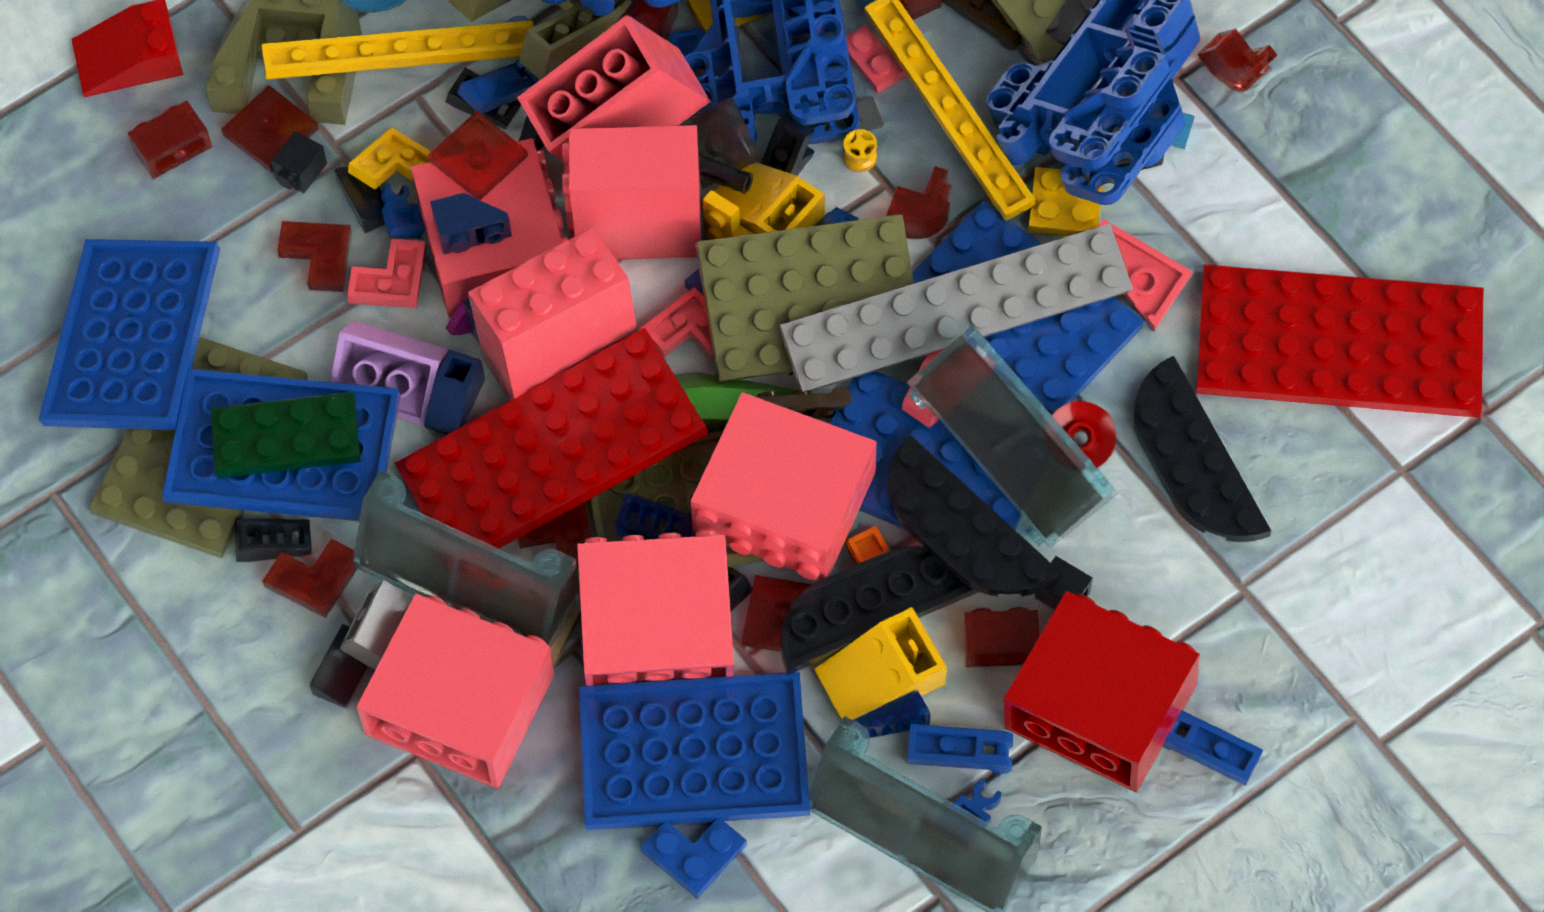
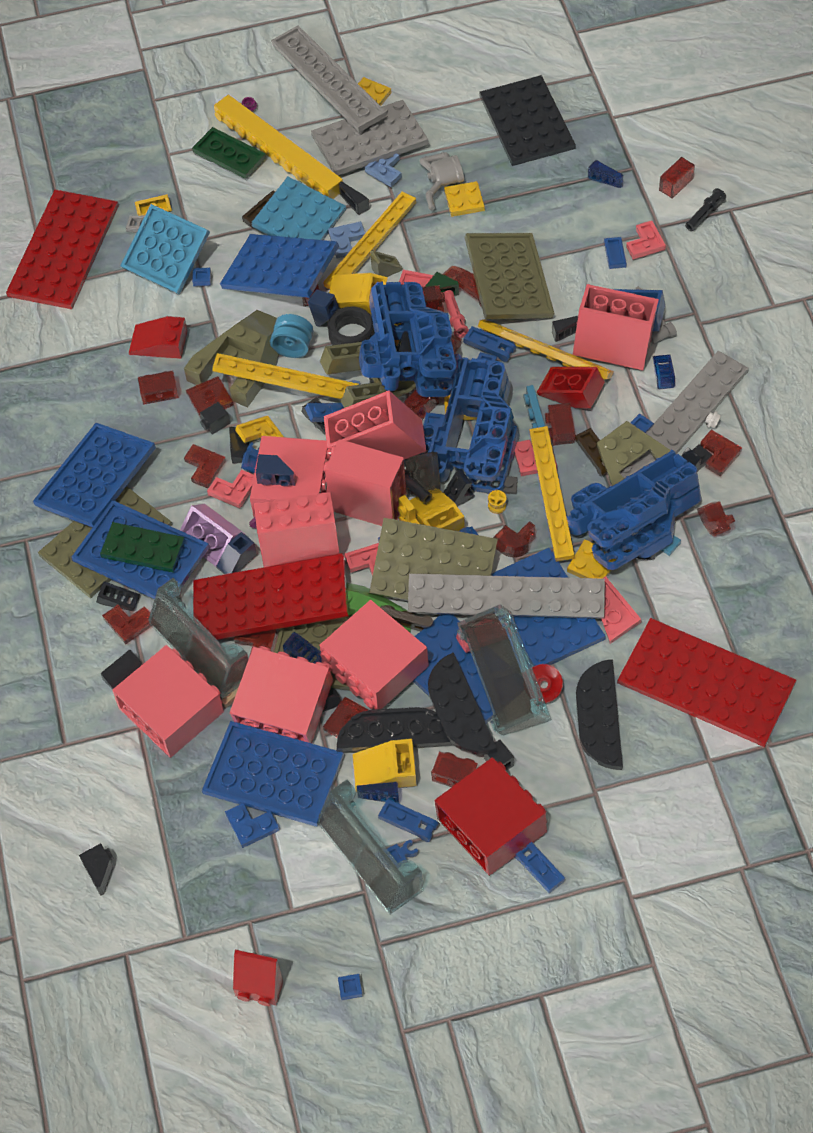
camera: 25 degrees right, 5 degrees down
light grey brick [340,579,413,670] -> none
clear red plate [428,111,528,200] -> none
orange tile [844,525,891,565] -> none

